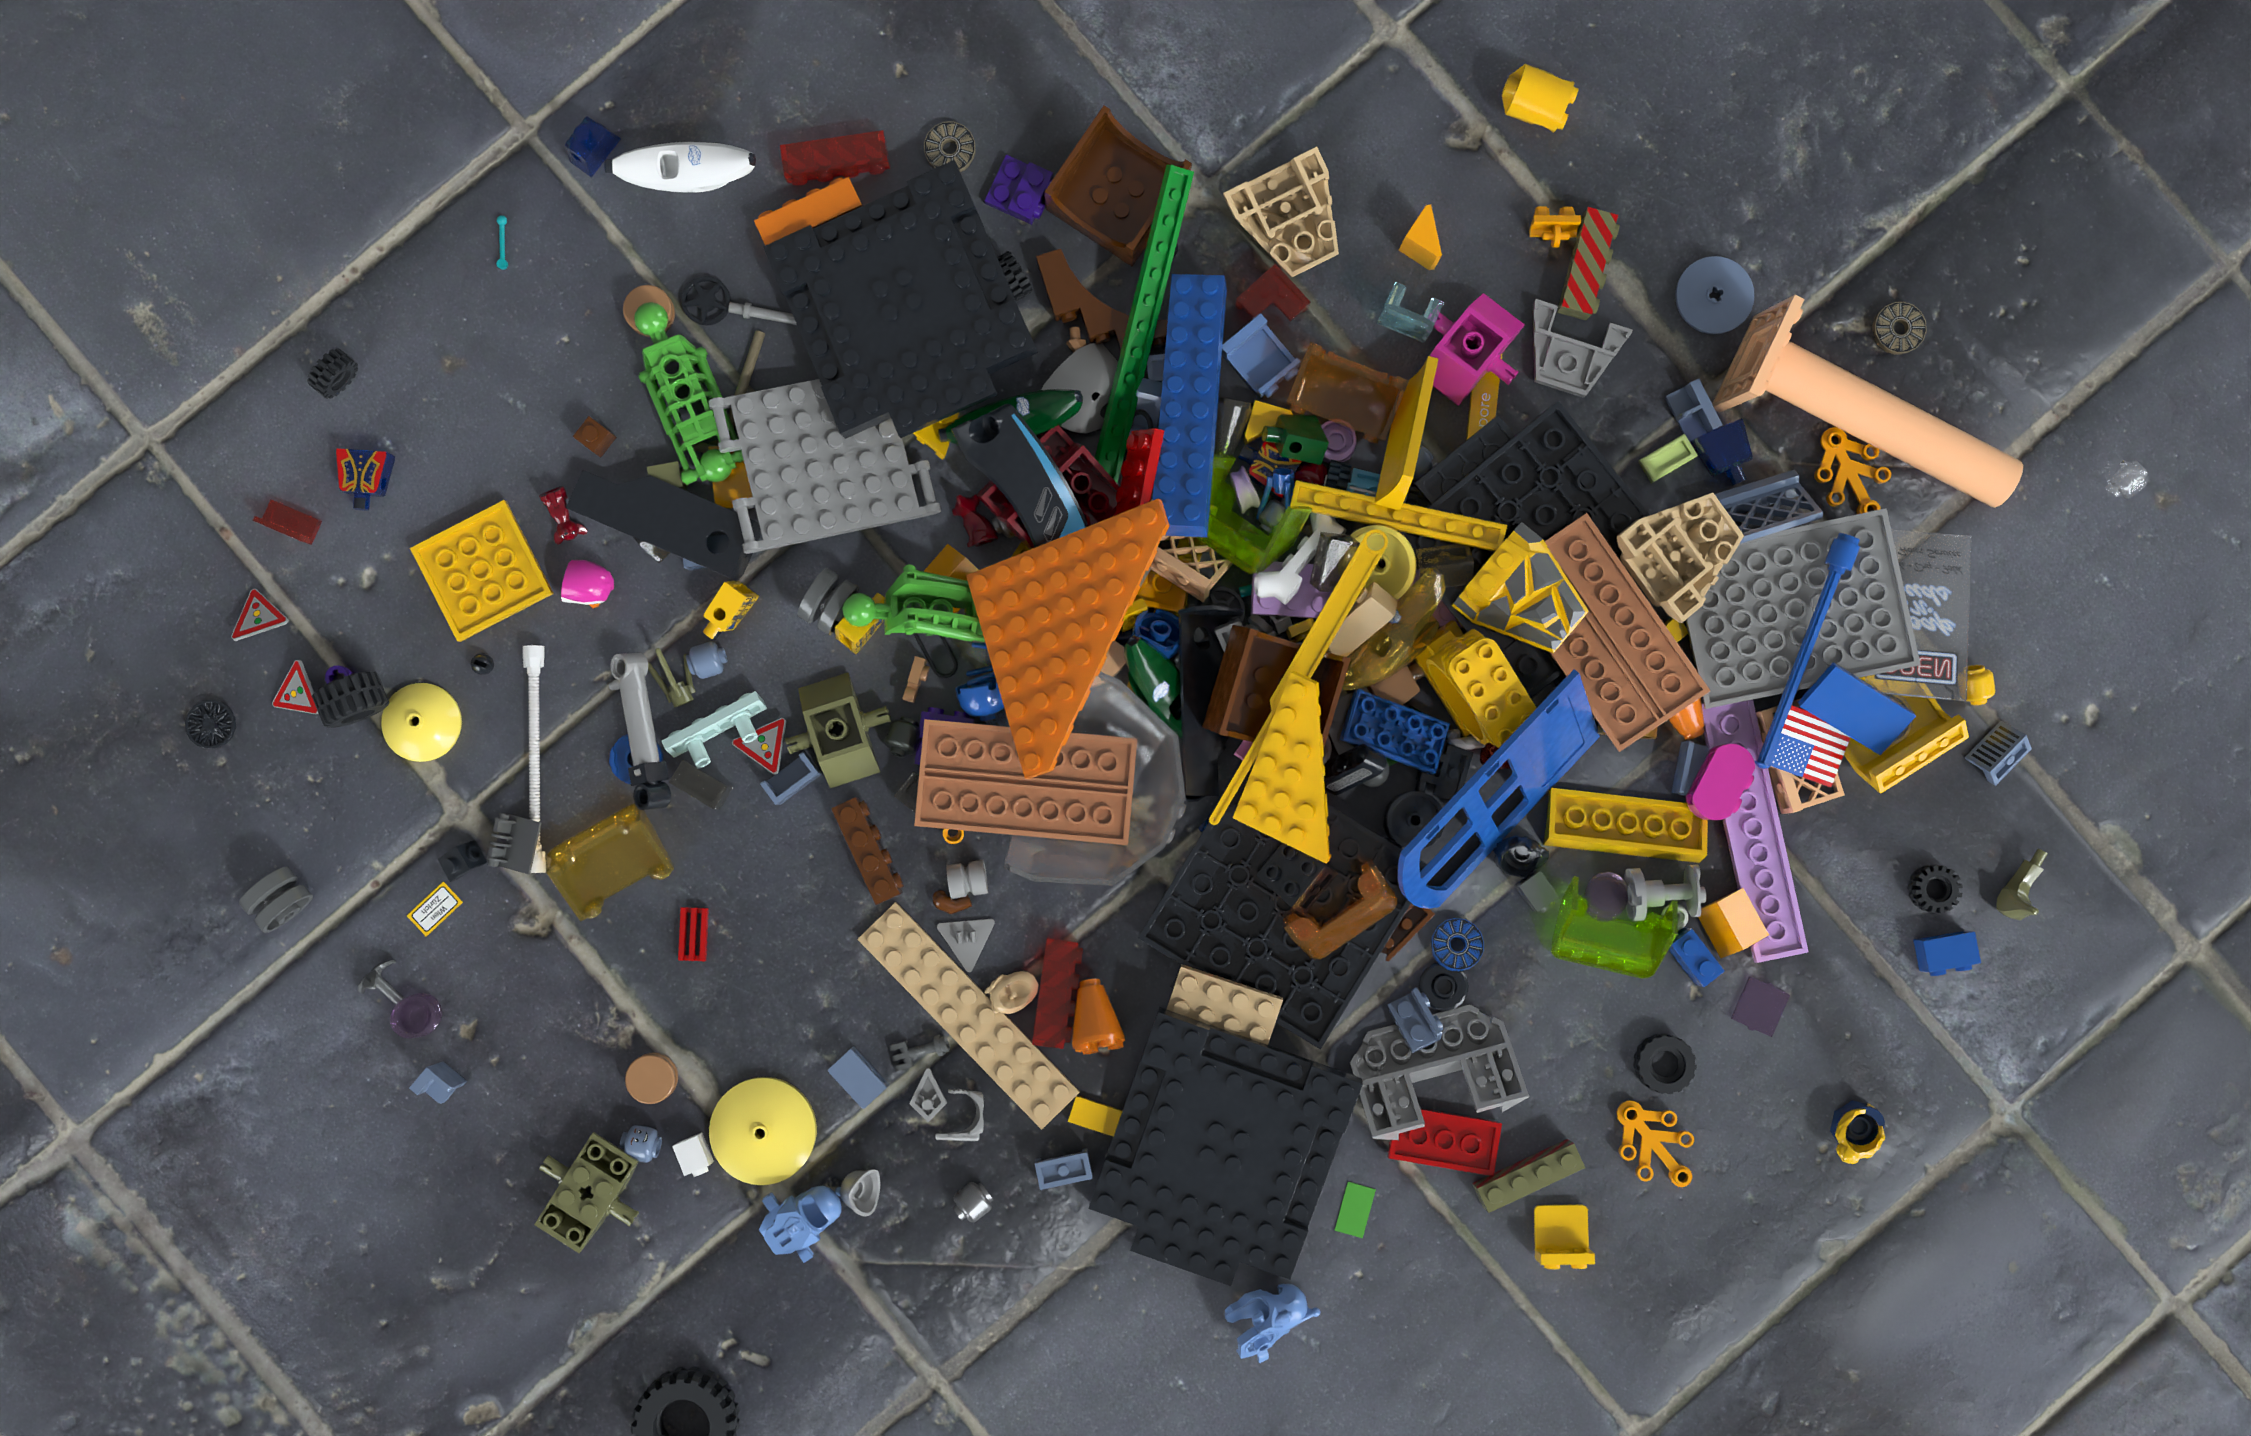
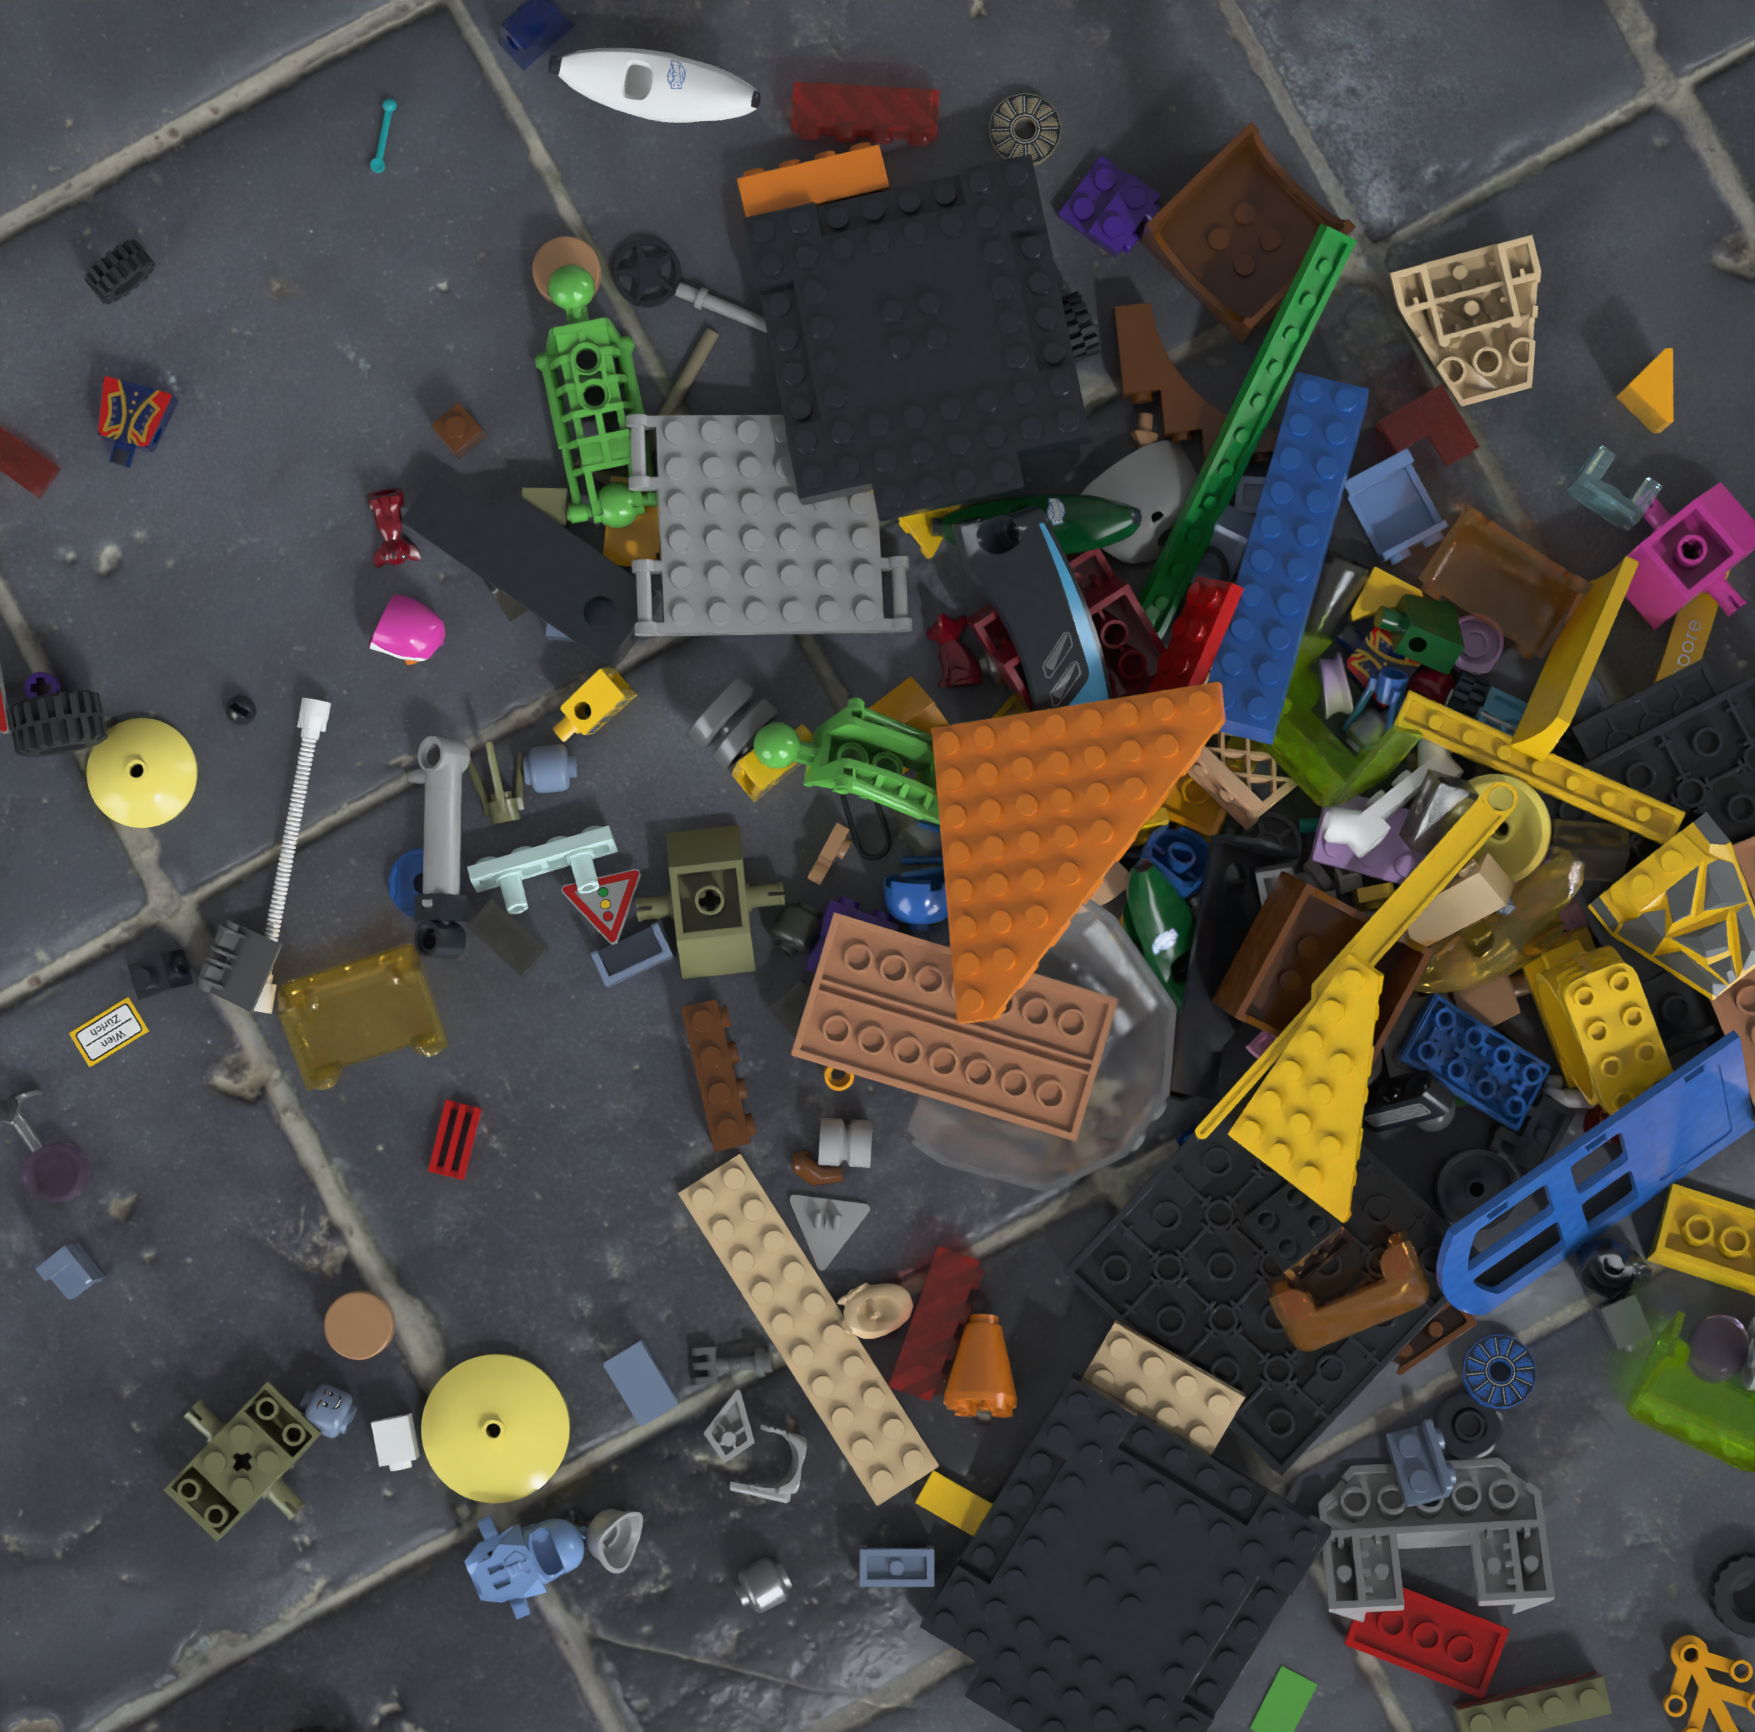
camera: 20 degrees right, 0 degrees up
yellow plate [410,500,554,642] -> none

